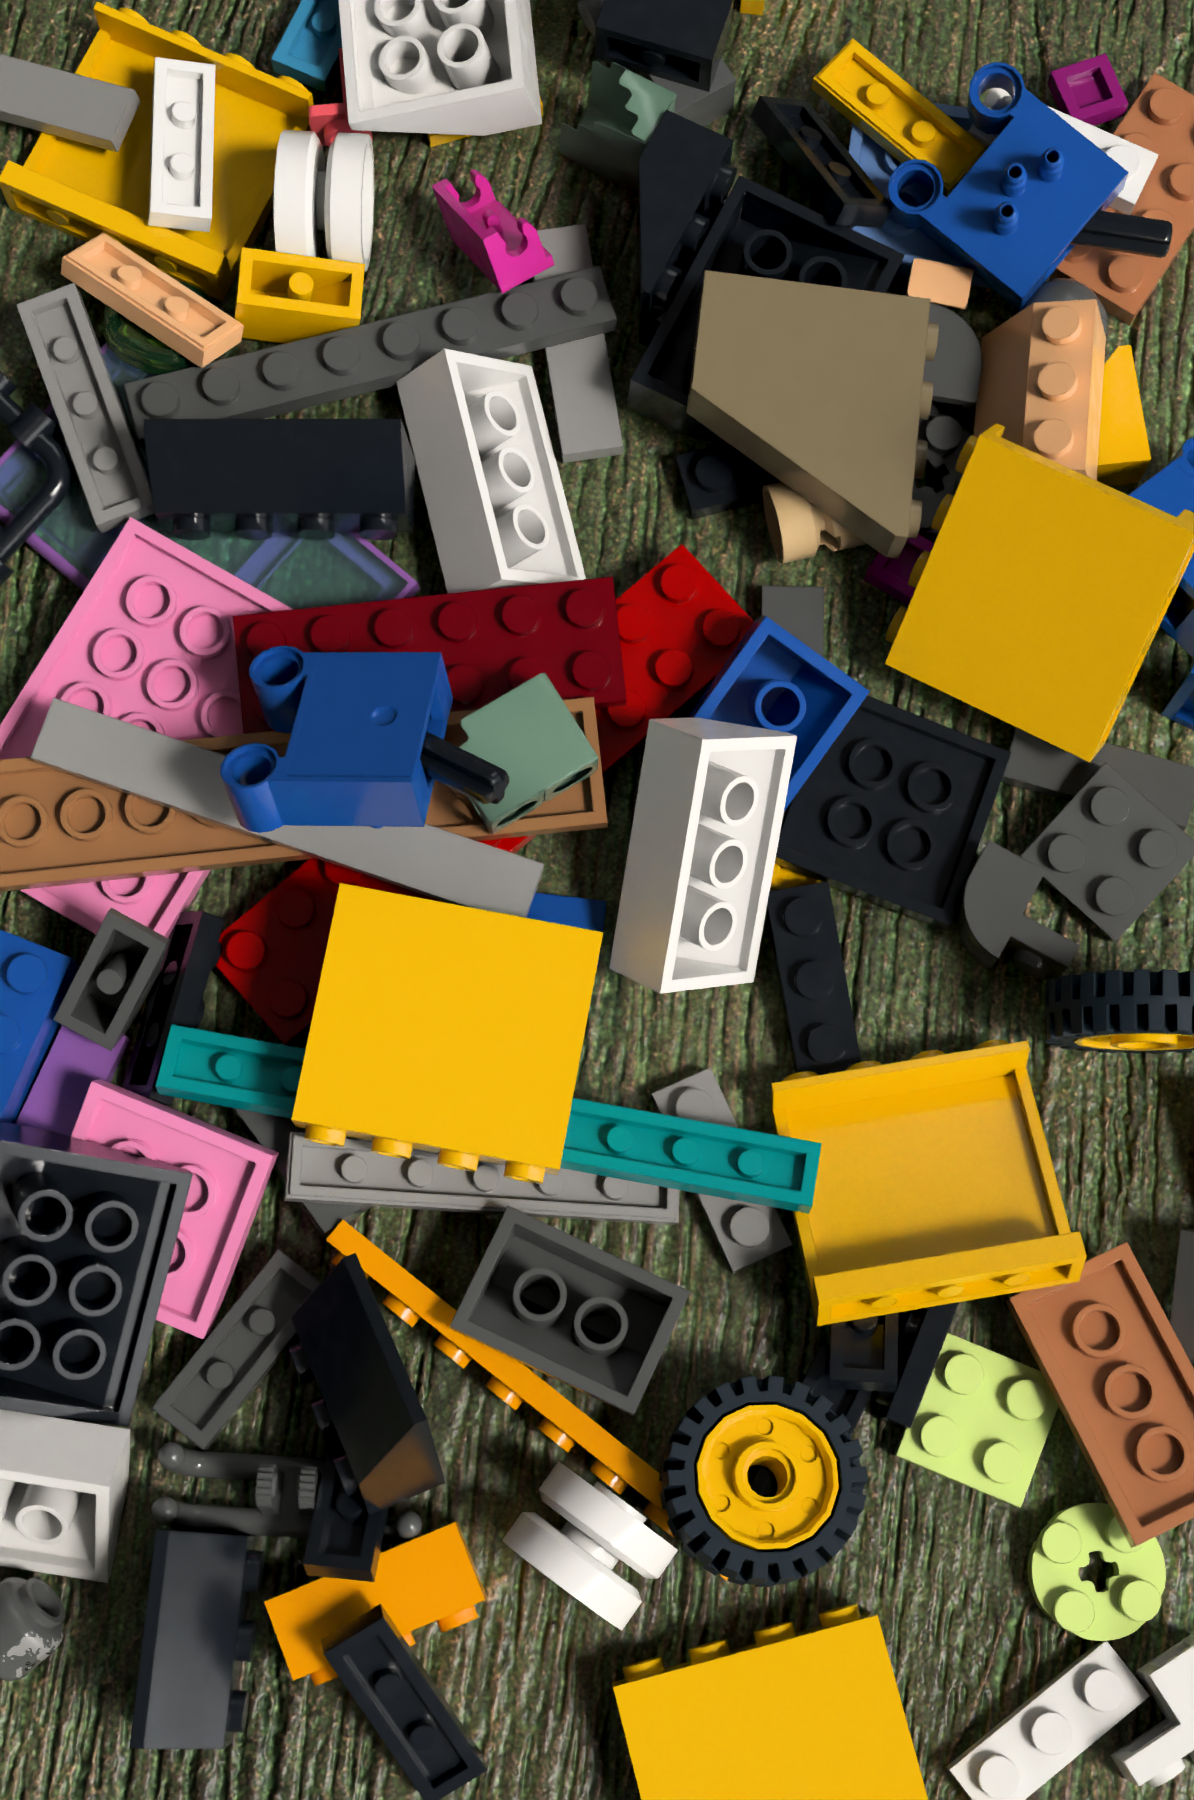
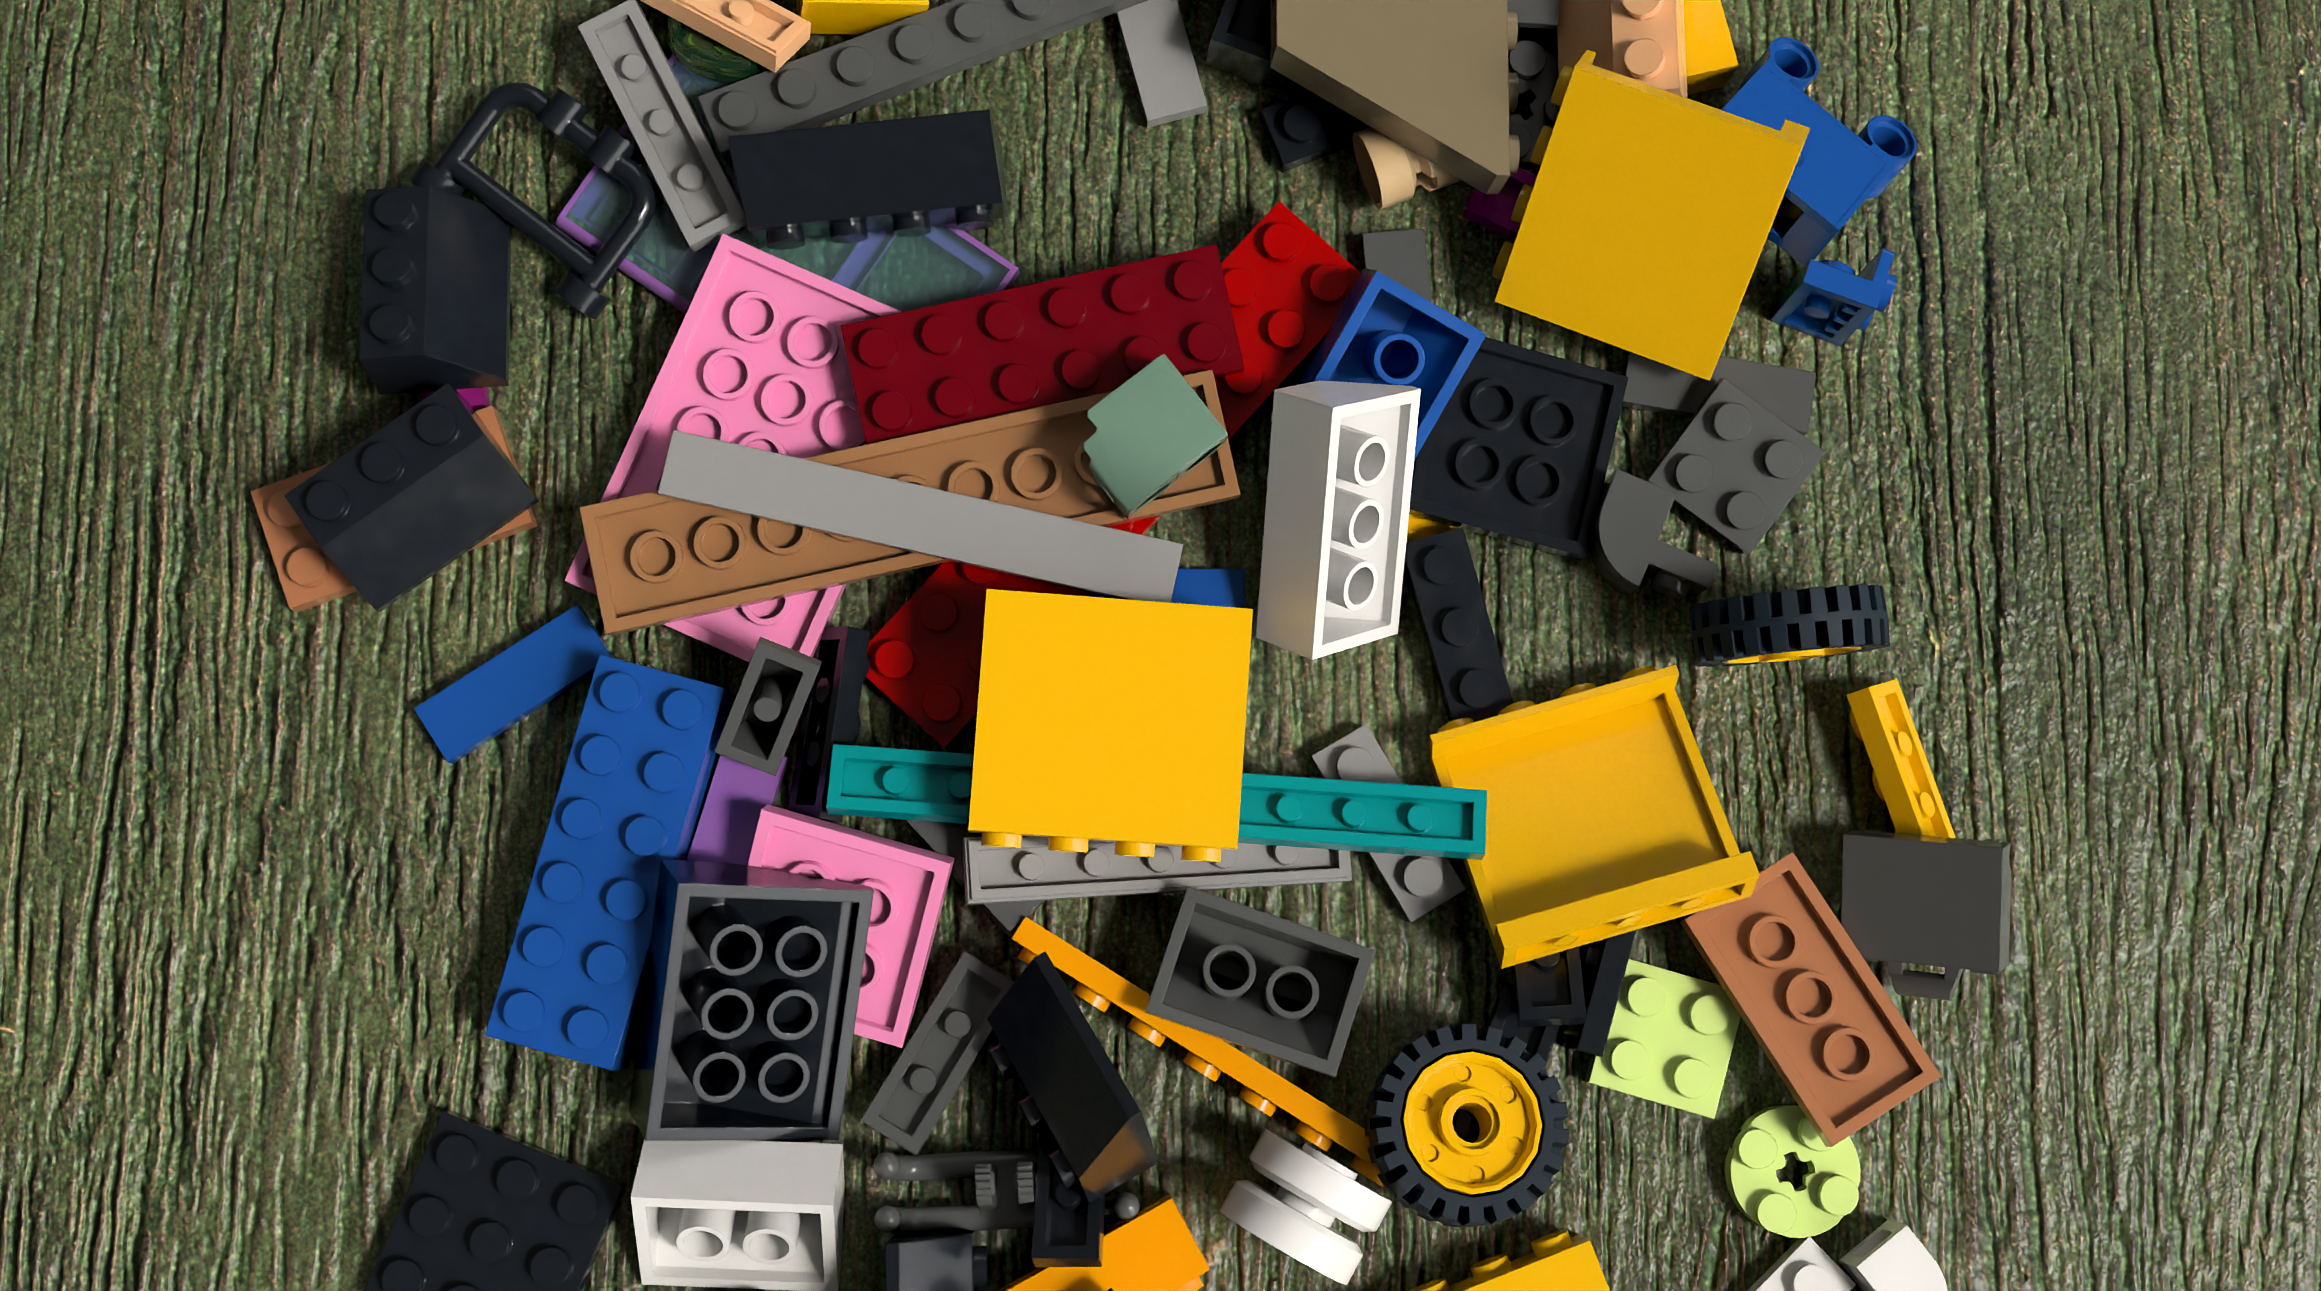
camera: 10 degrees left, 5 degrees up
blue piece [220,645,510,833] -> none
white slope [396,348,586,594] -> none

